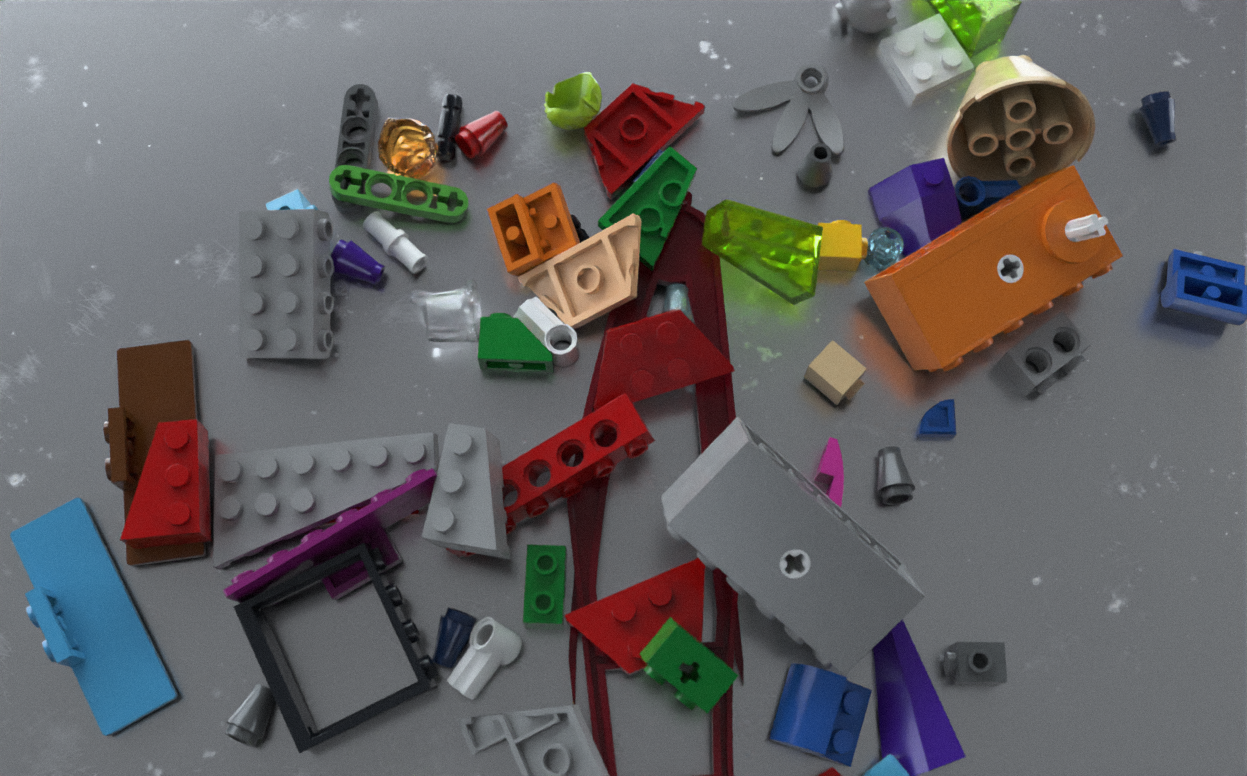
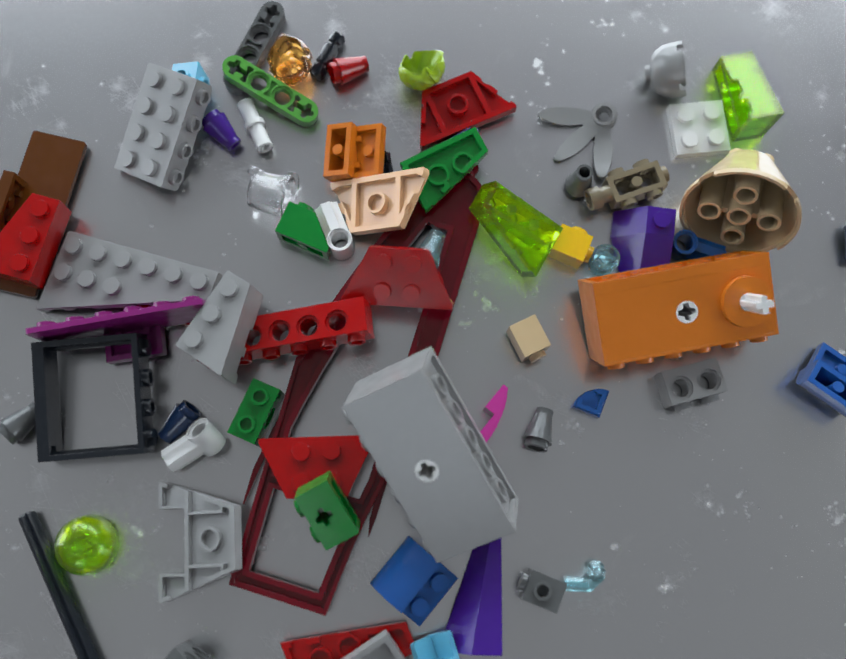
camera: 20 degrees right, 5 degrees up
none -> clear light blue arm [564,560,606,592]
none -> dark tan brick [584,159,670,211]

